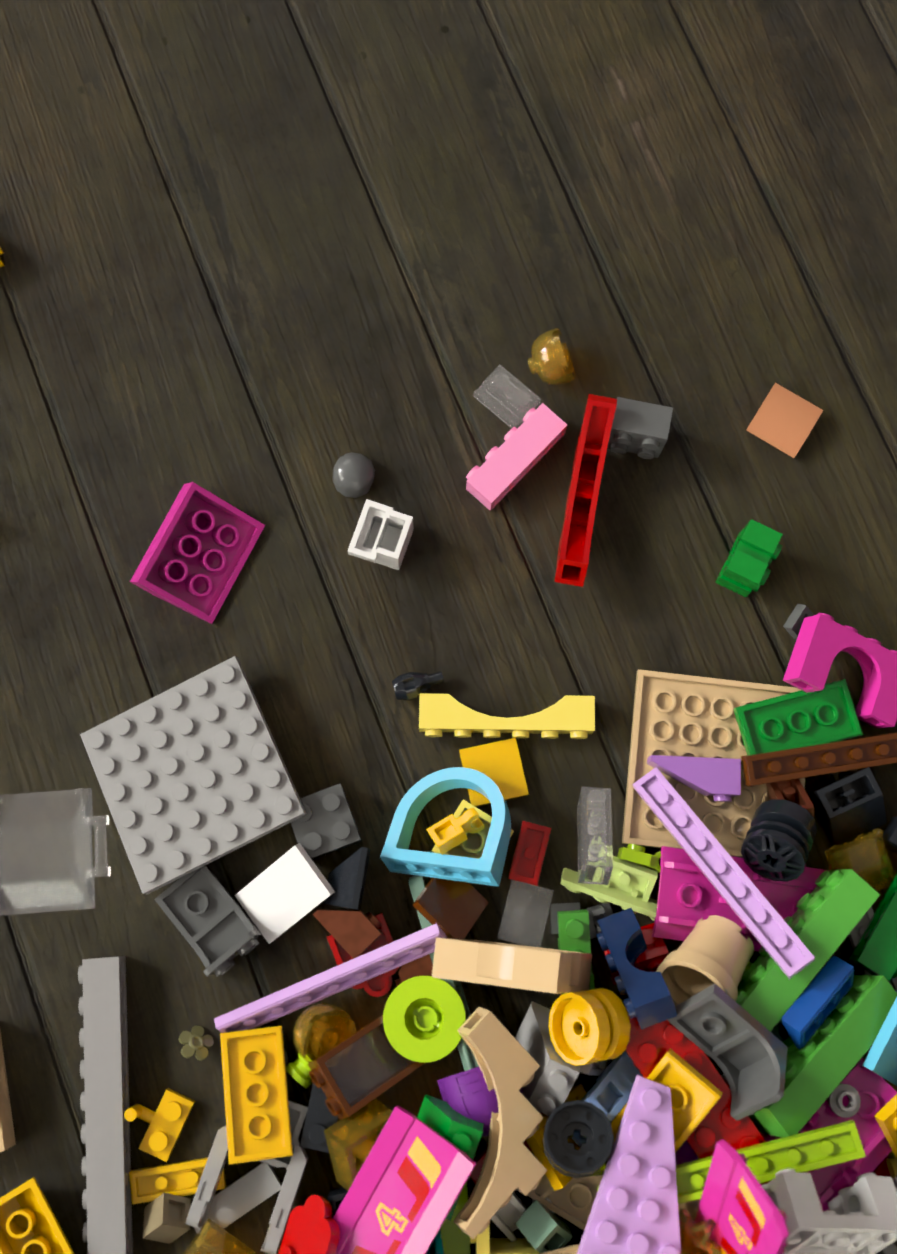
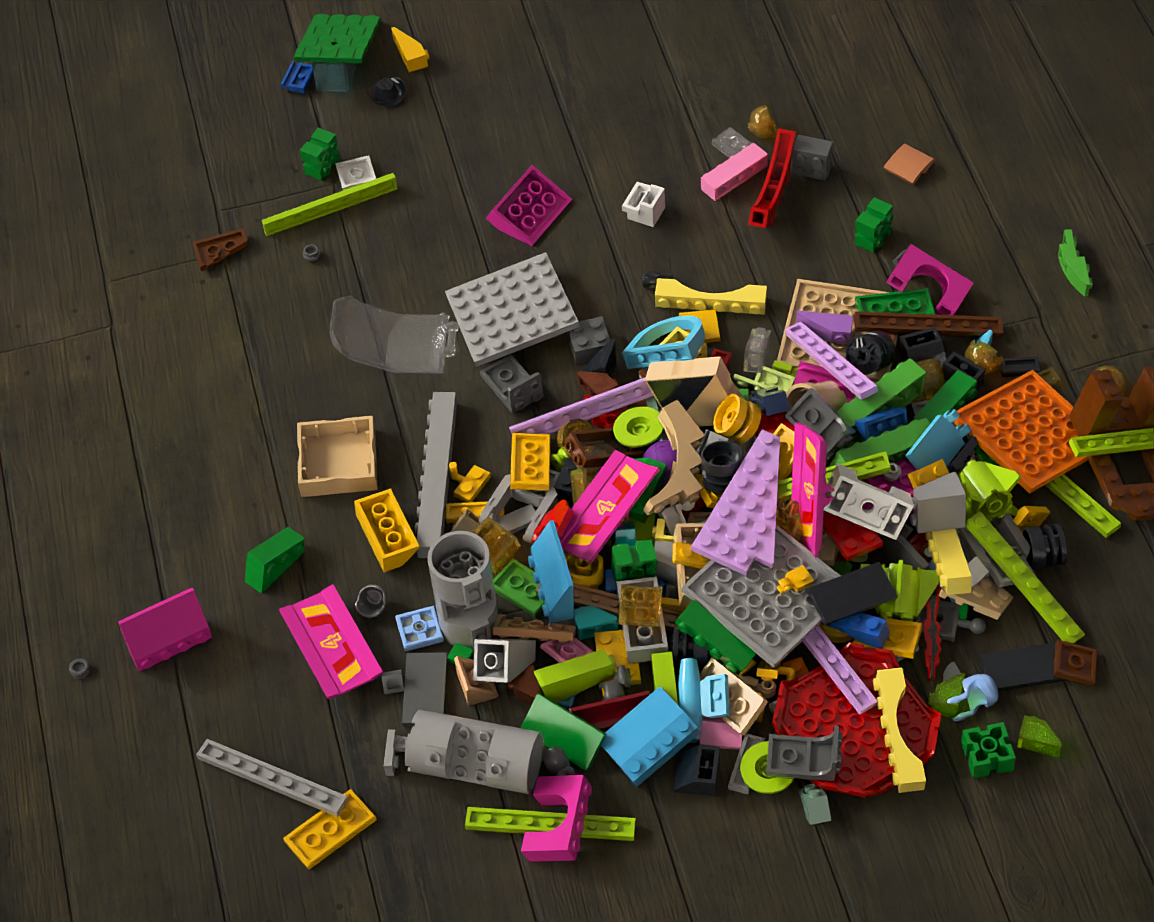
camera: 15 degrees right, 25 degrees down
olive plant [179,1025,214,1061] -> none
white tile [234,843,335,944] -> none
dark grey hair [332,452,375,498] -> none
yellow plate [426,807,485,855] -> none

